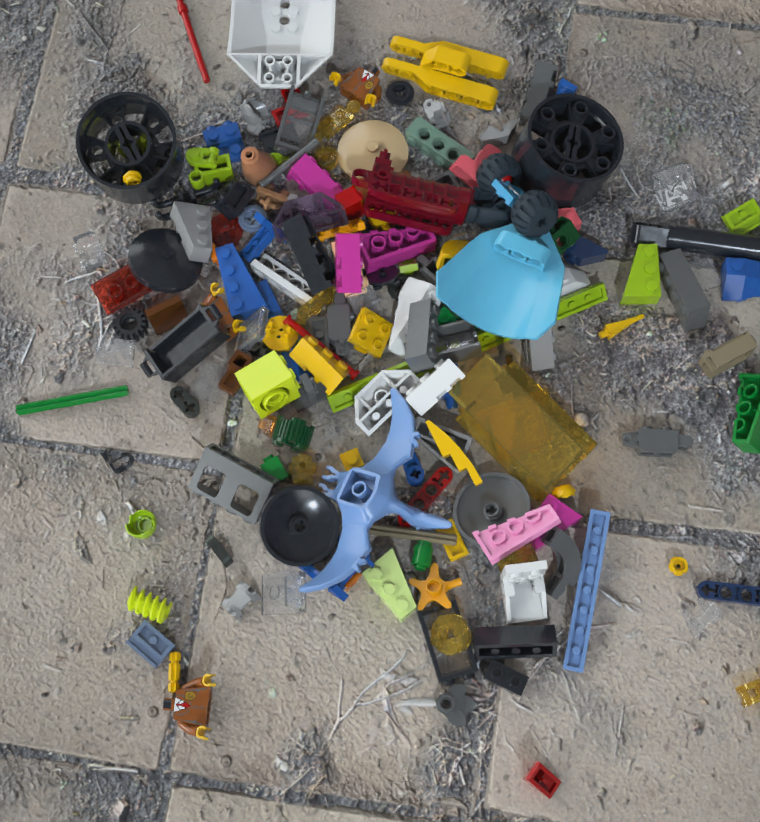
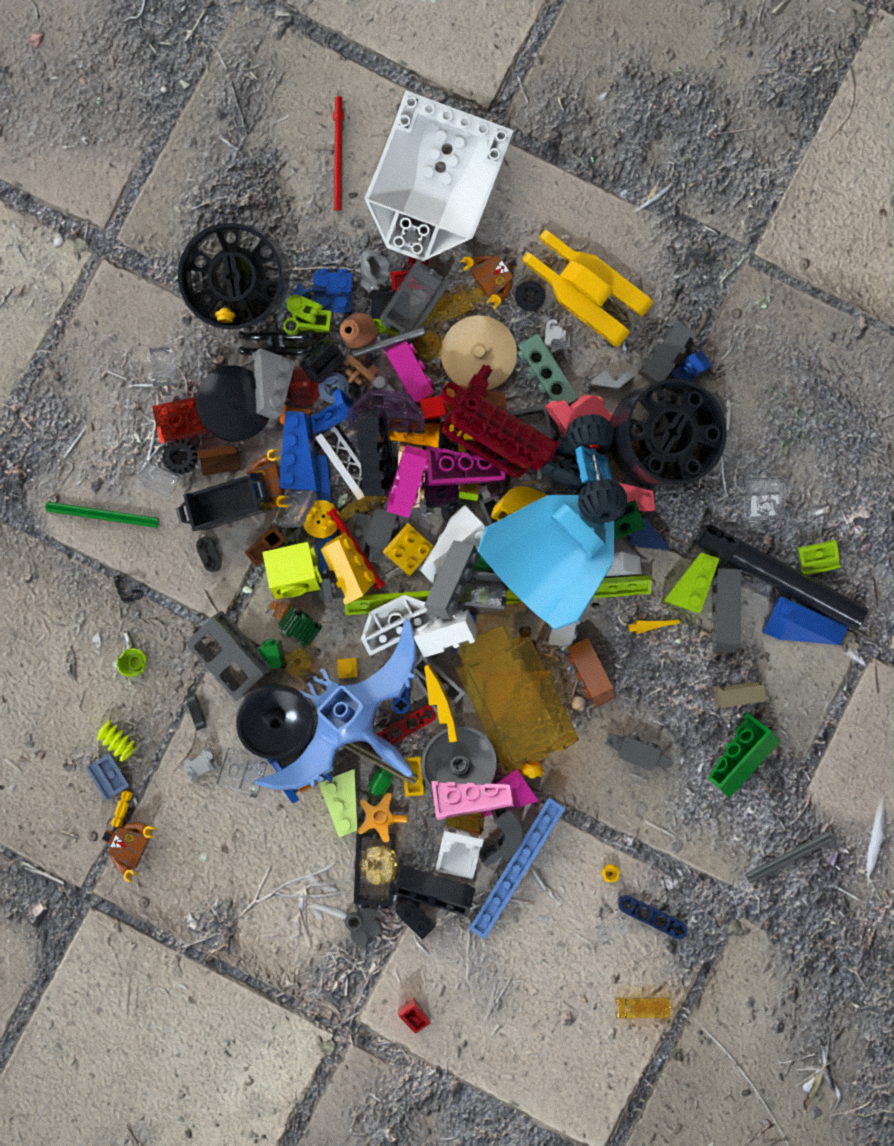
camera: 15 degrees right, 15 degrees up
none -> dark orange wedge [566,638,615,708]

